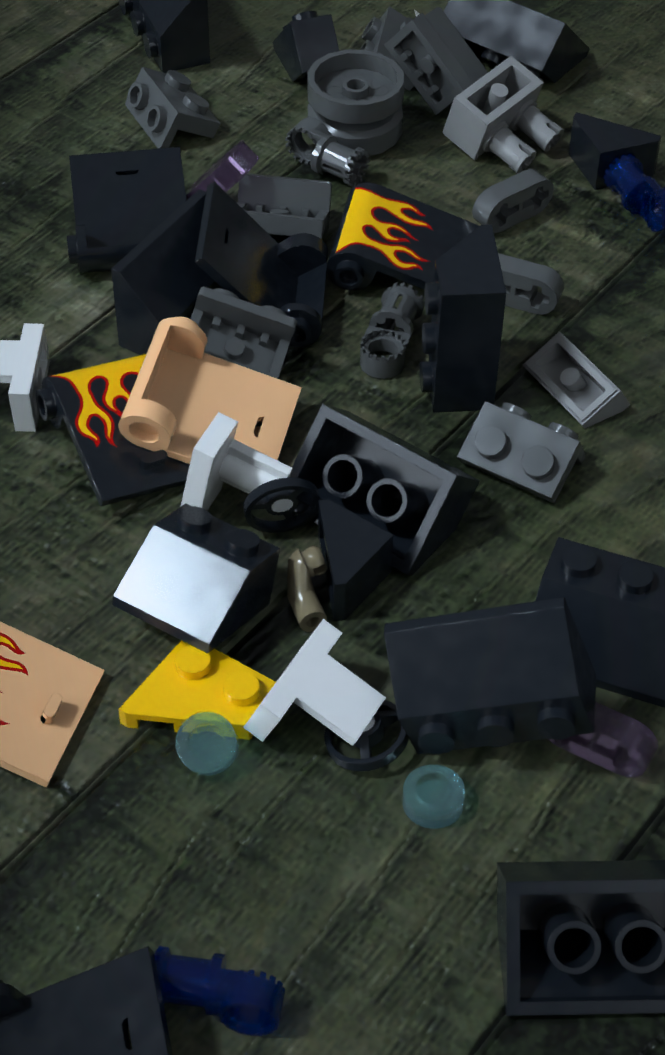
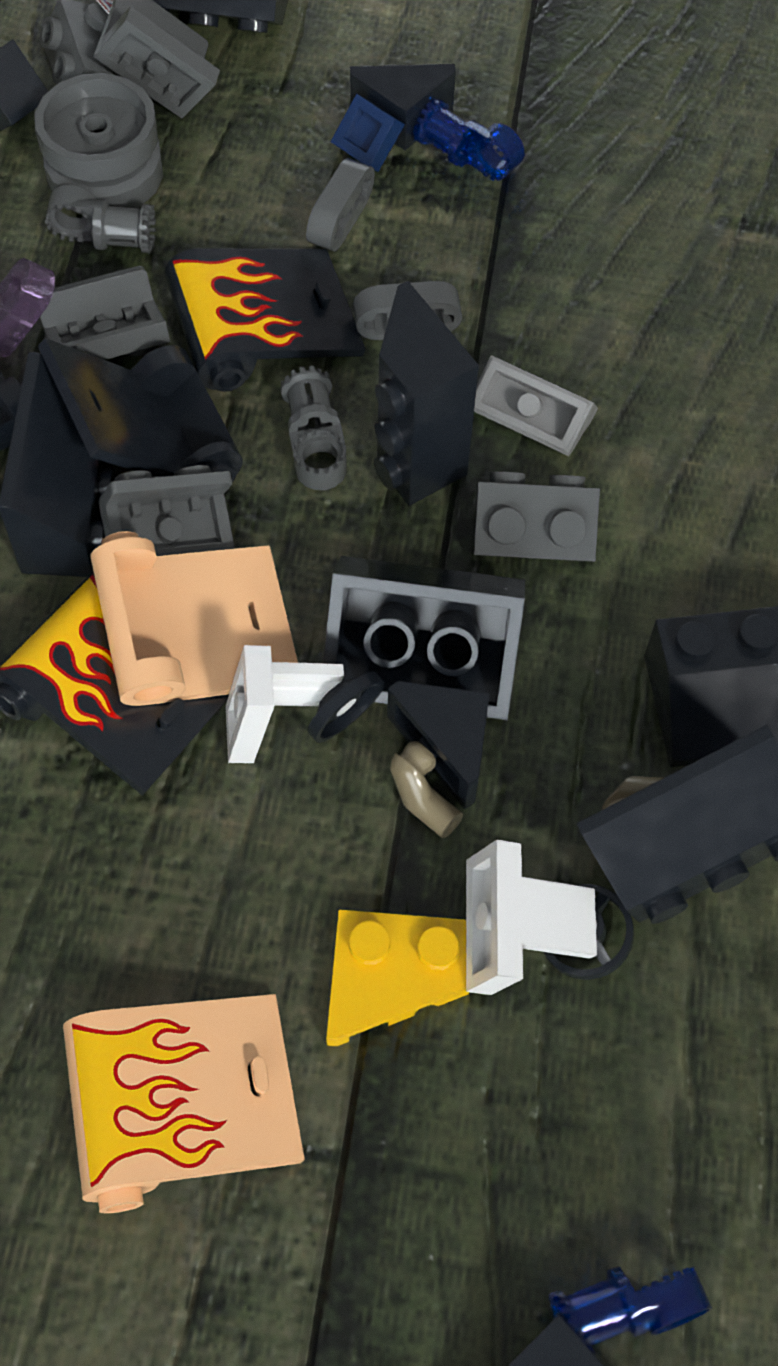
camera: 30 degrees left, 15 degrees up
slope [112,503,280,653] -> none
clear light blue tile [175,712,239,776] -> none
clear light blue tile [402,765,465,829] -> none
light grey brick [442,56,564,174] -> none
none -> dark blue plate [330,94,405,172]

